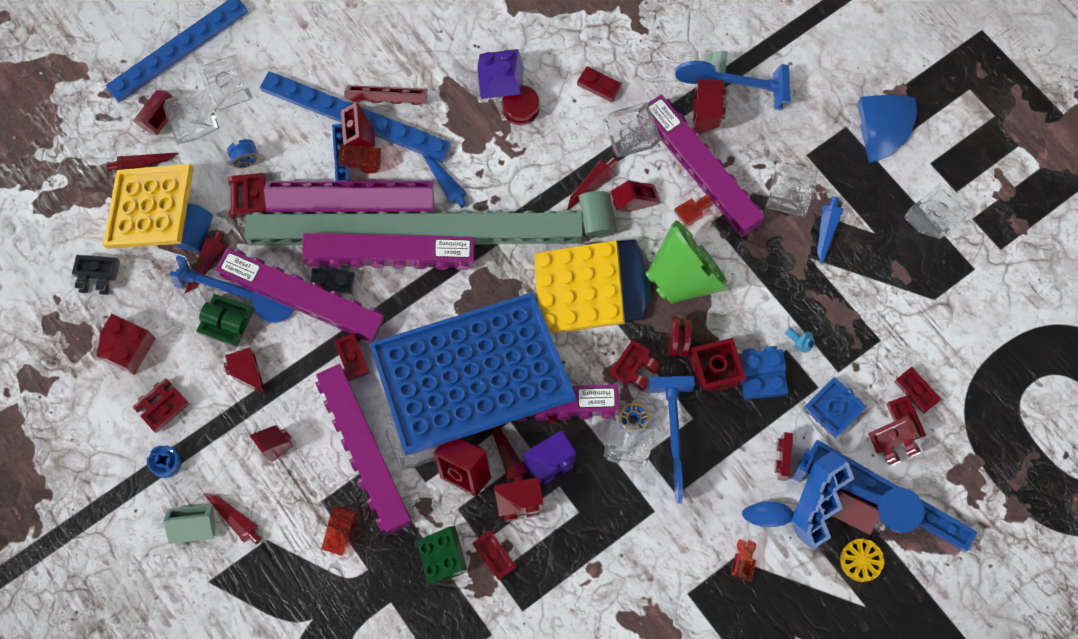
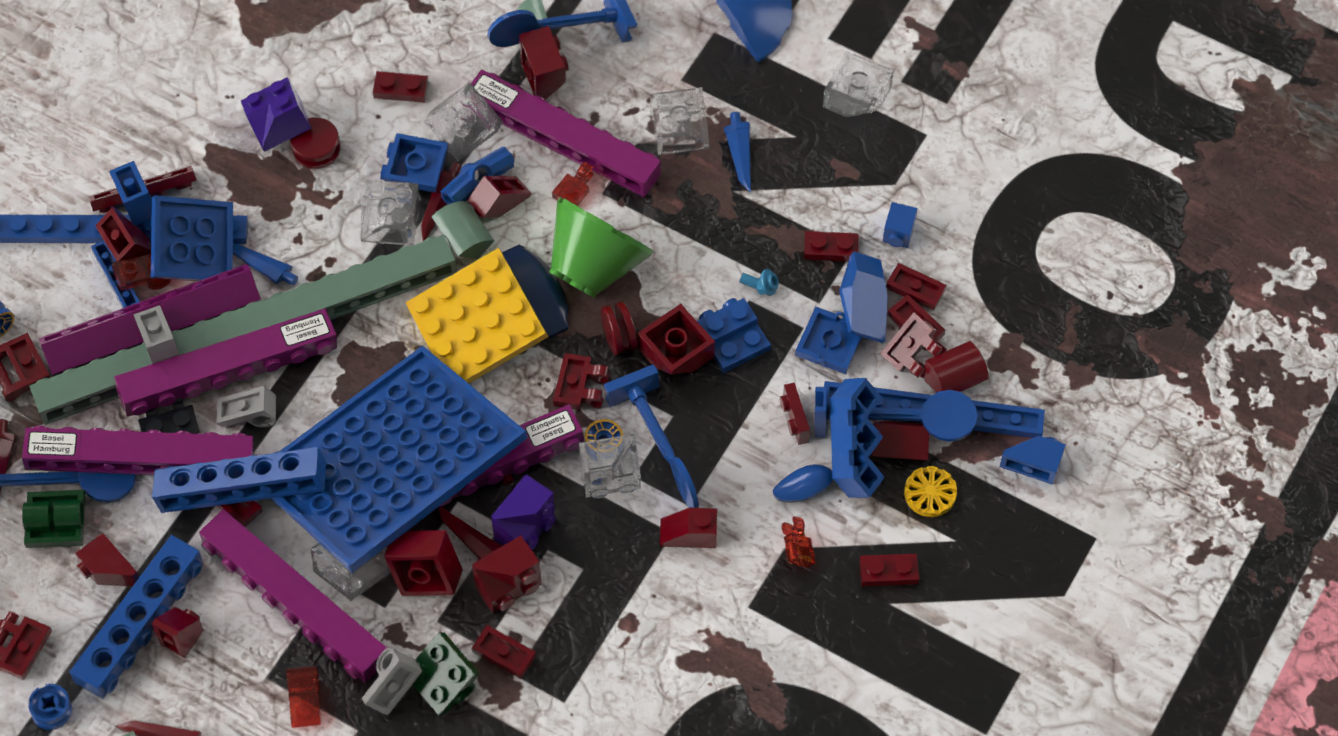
camera: 25 degrees left, 10 degrees down
none -> blue brick [69,535,203,699]
none -> blue slope [109,161,152,226]
none -> light grey plate [134,305,179,364]
none -> blue plate [151,195,233,281]
none -> blue brick [152,447,326,513]
none -> light grey plate [217,386,276,428]
none -> clear slope [360,180,421,246]
none -> light grey plate [362,648,422,716]
none -> blue plate [380,133,448,193]
none -> blue piece [440,147,515,205]
none -> dark red slope [660,508,717,548]
none -> dark red plate [804,231,859,261]
none -> blue piece [839,251,888,343]
none -> dark red plate [859,554,919,586]
none -> blue brick [882,202,918,248]
none -> dark red brick [924,341,989,393]
none -> blue slope [999,436,1066,485]

